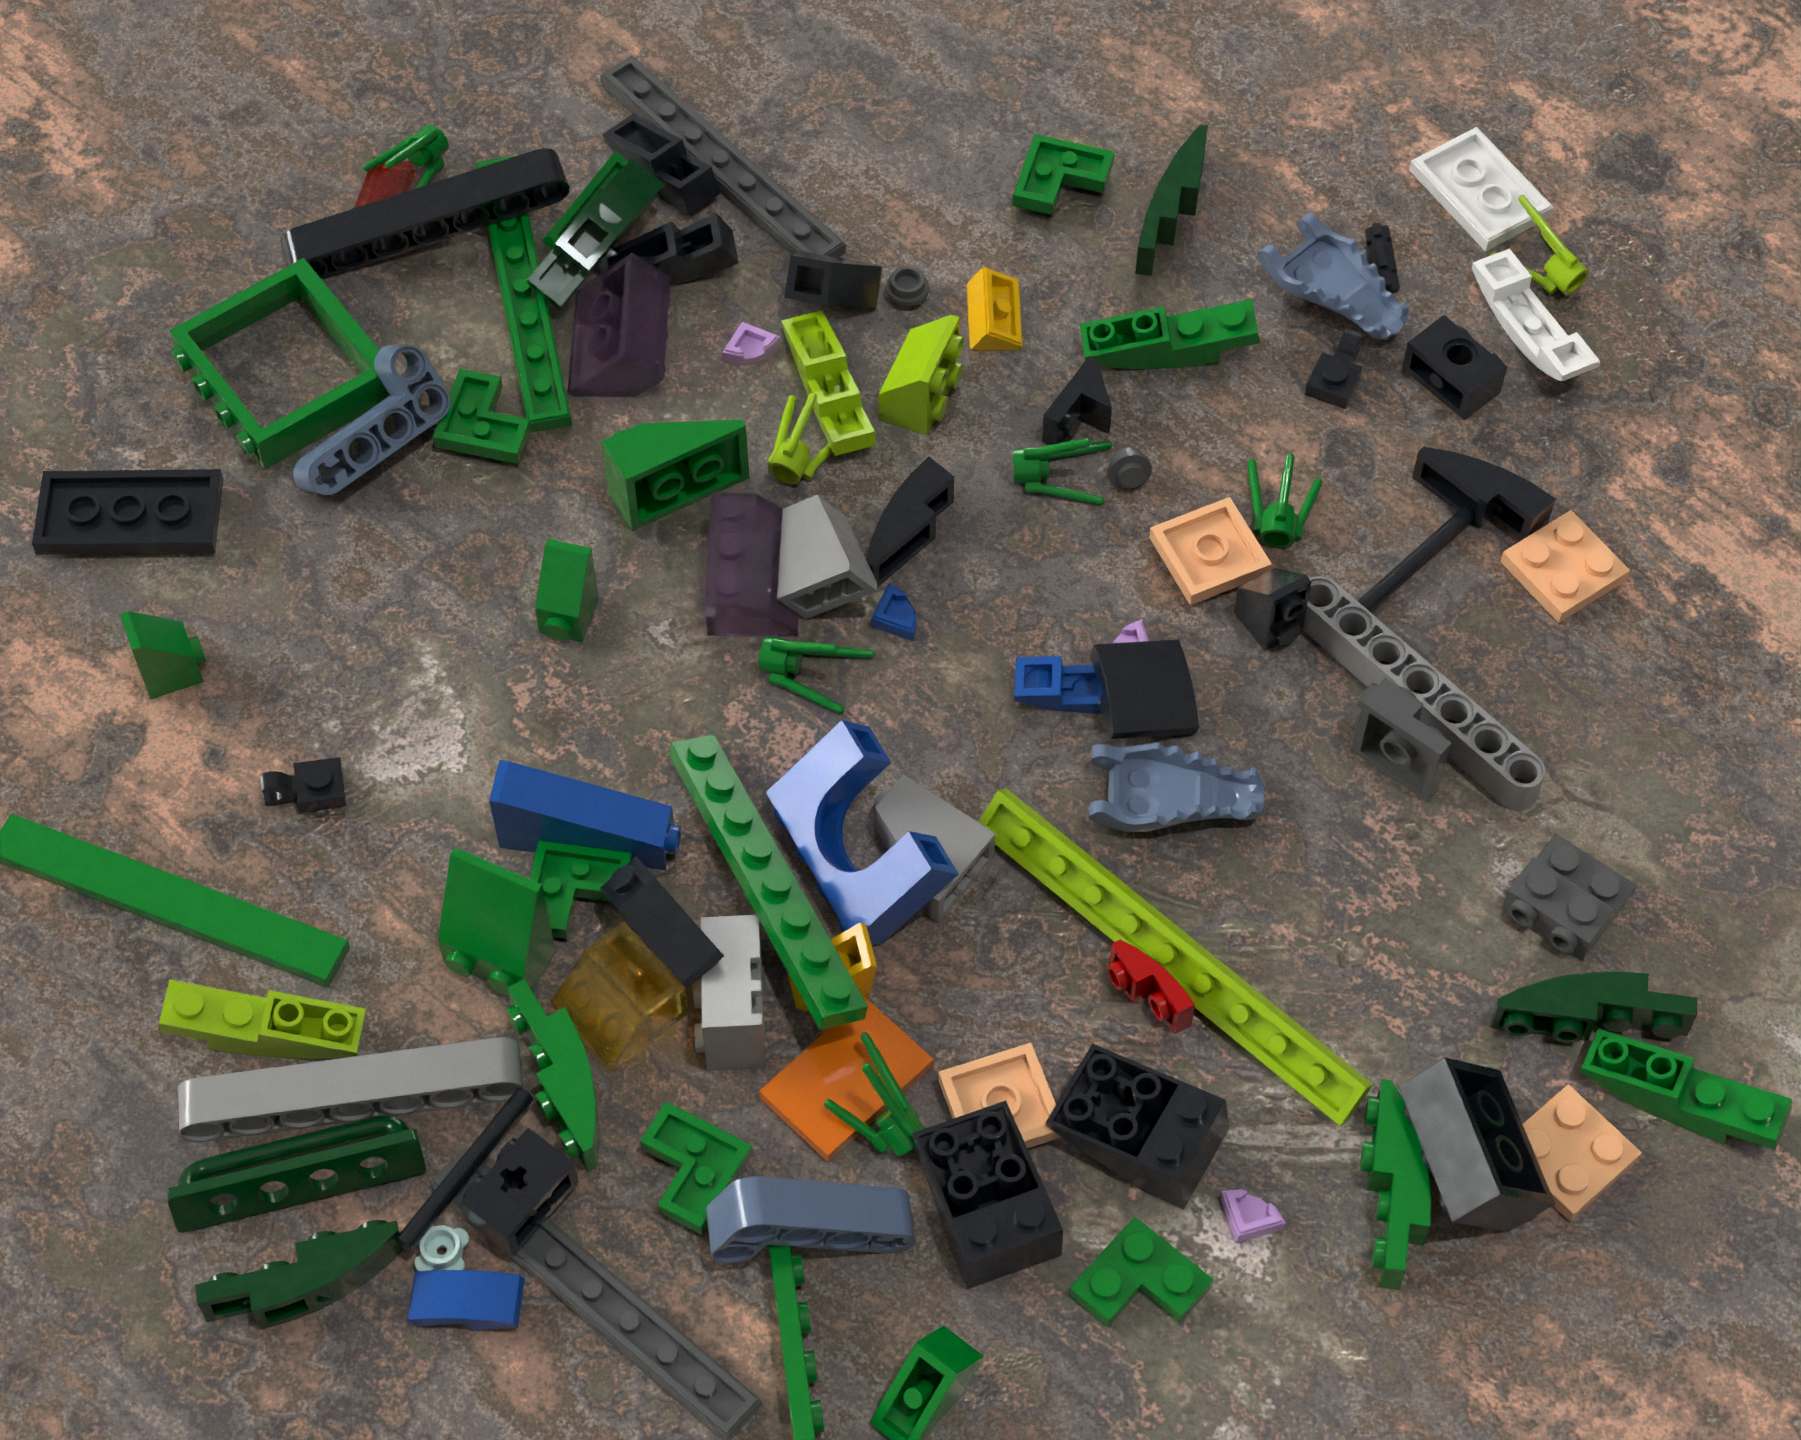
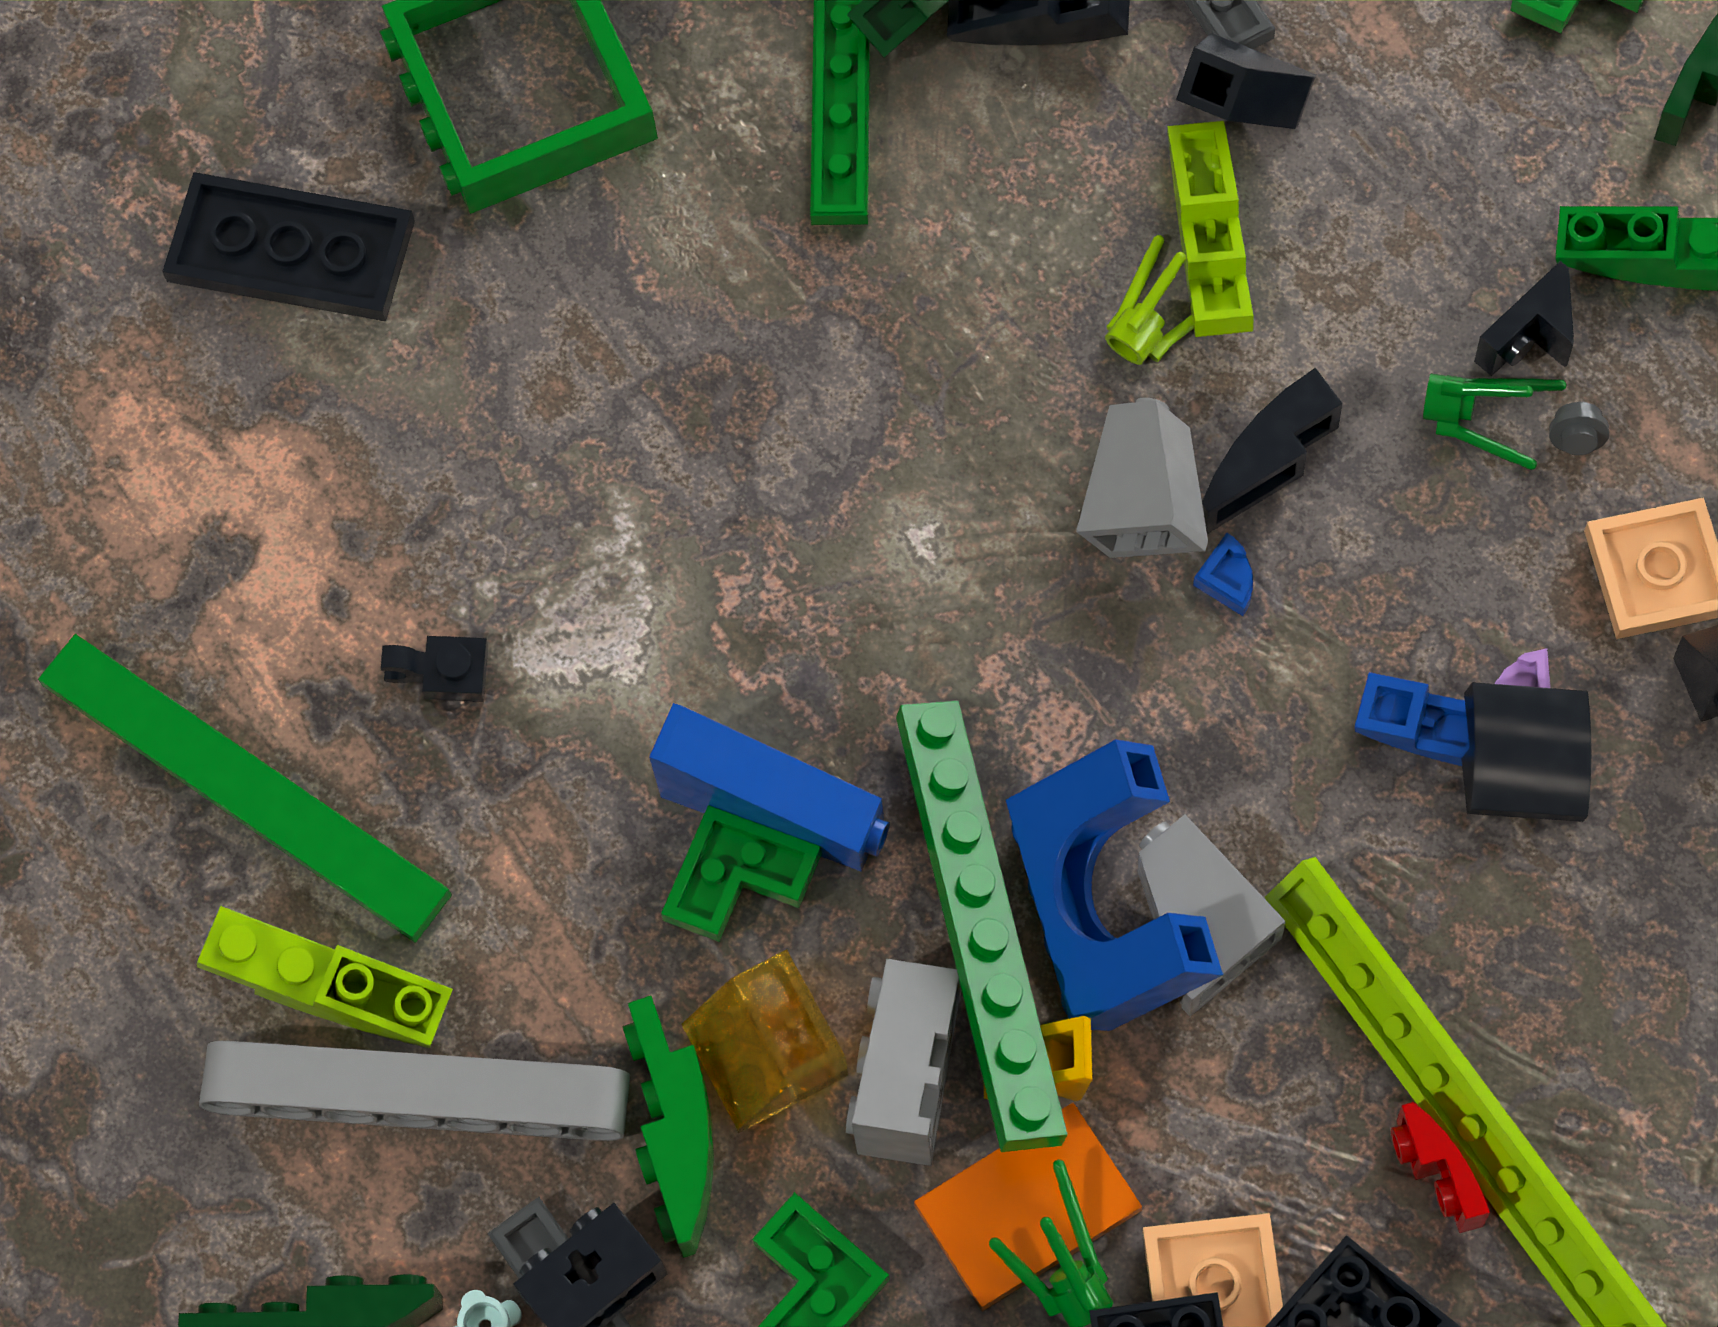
camera: 20 degrees right, 10 degrees up
green slope [120,611,207,699] -> none
dark green piece [167,1115,426,1233] -> none
sand blue beam [293,345,450,495] -> none
black bar [395,1087,533,1252] -> none
green plate [433,369,532,464] -> none
green slope [438,847,556,996] -> none
green slope [535,538,599,643] -> none
clear purple slope [567,253,671,397] -> none
black slope [600,857,724,989] -> none
green slope [601,419,750,531] -> none
clear purple slope [705,493,799,637] -> none
lavender tile [722,322,781,365] -> none
green plant [758,636,875,714] -> none
lime slope [878,315,964,436] -> none
dark grey plate [886,266,929,306] -> none
yellow slope [967,266,1023,351] -> none
sand blue animal [1089,743,1265,832] -> none

